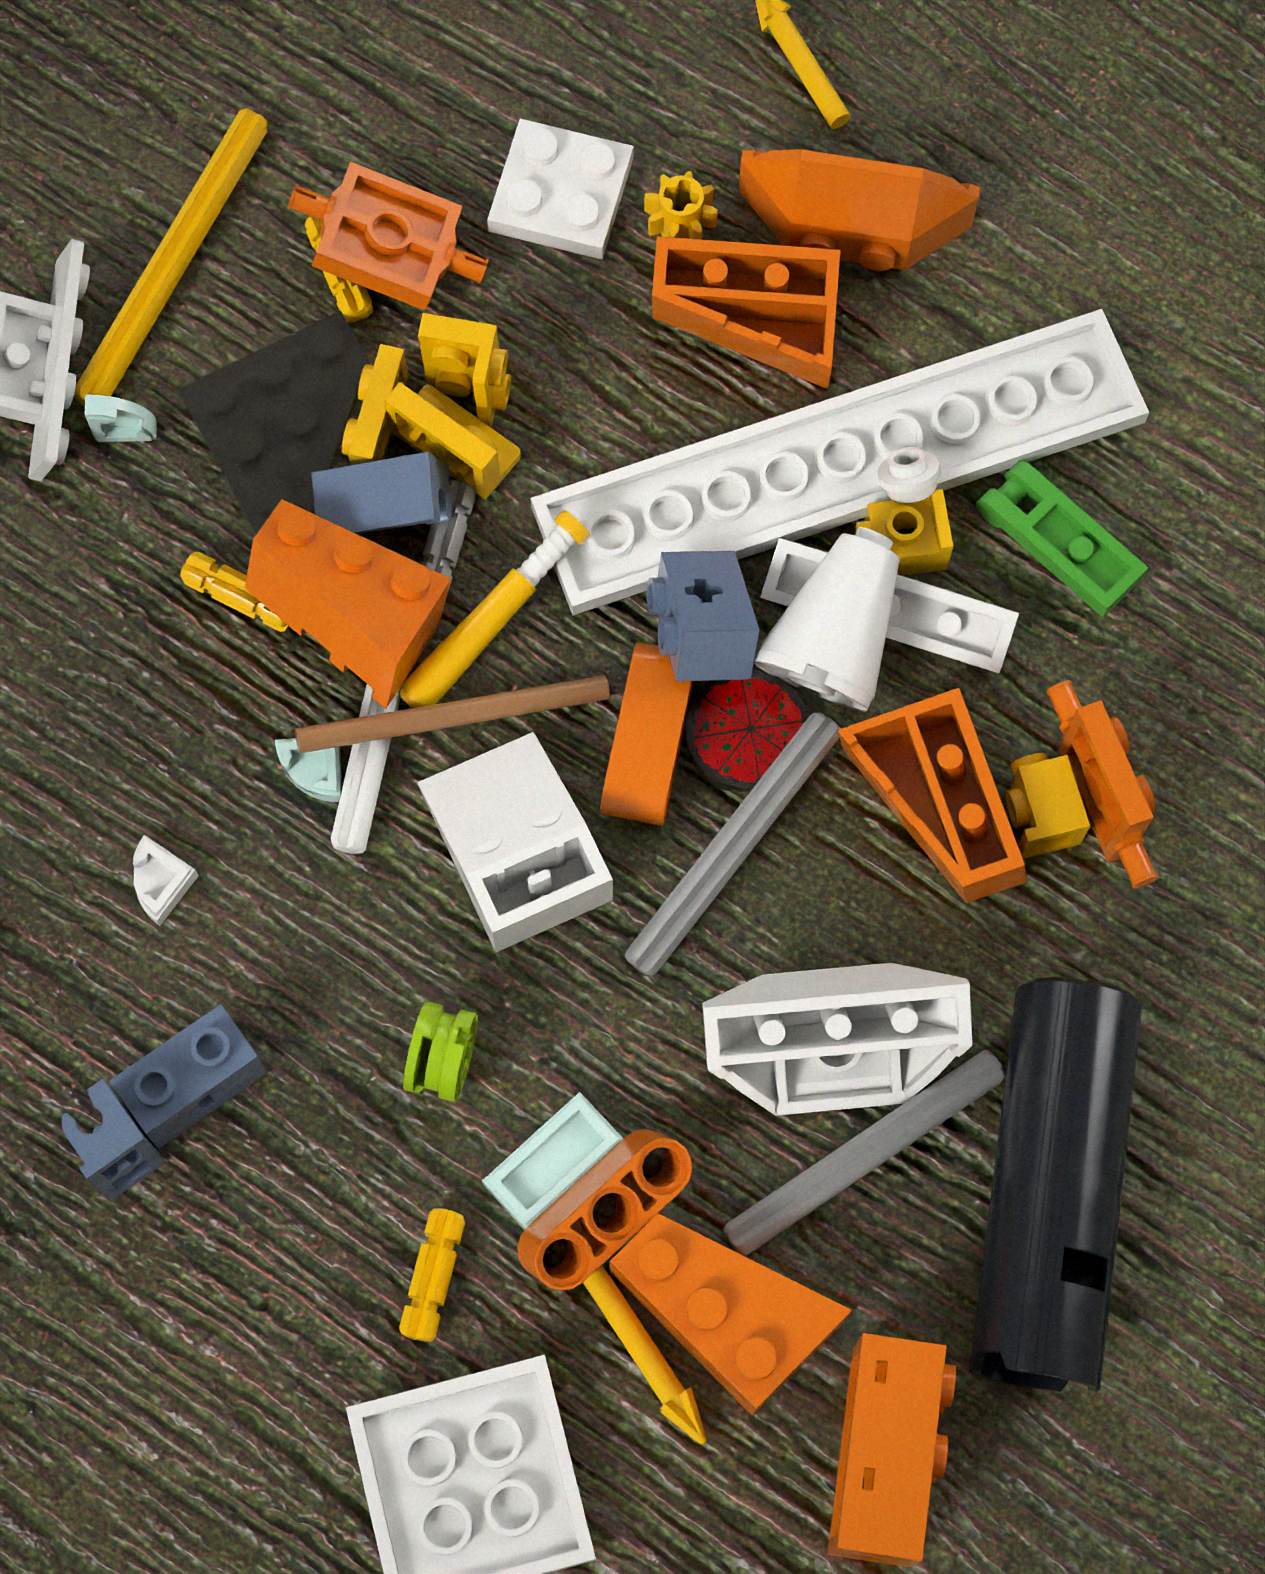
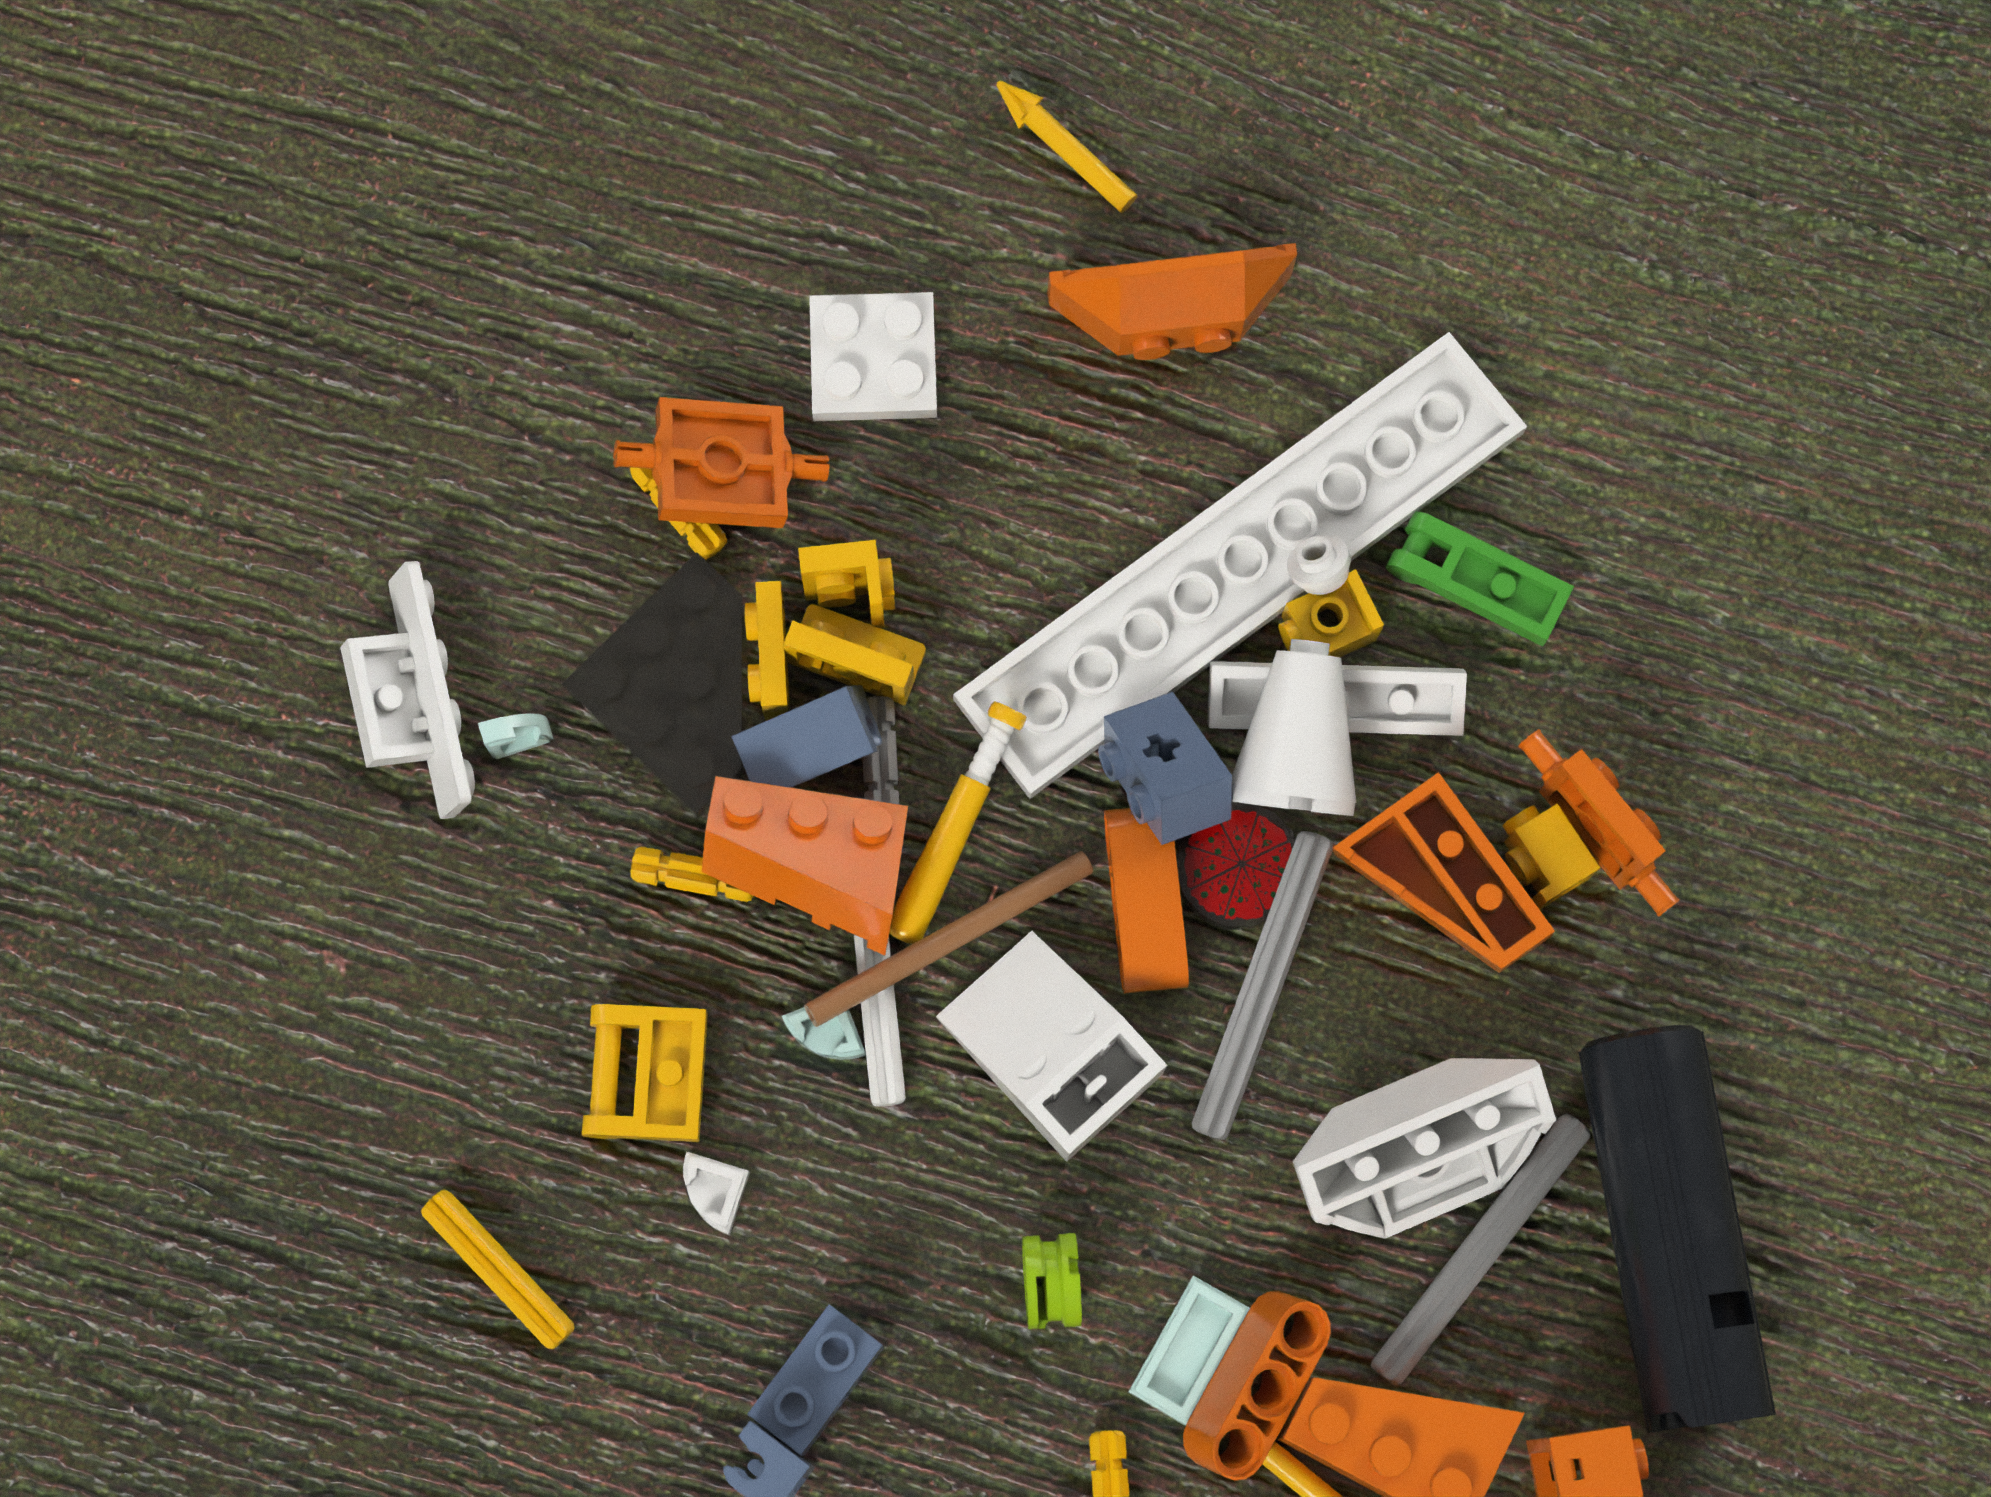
camera: 20 degrees left, 5 degrees up
yellow axle [74,108,267,406] -> none
yellow gear [644,171,718,240] -> none
orange wedge [652,236,841,389] -> none
none -> yellow plate [581,1004,708,1142]

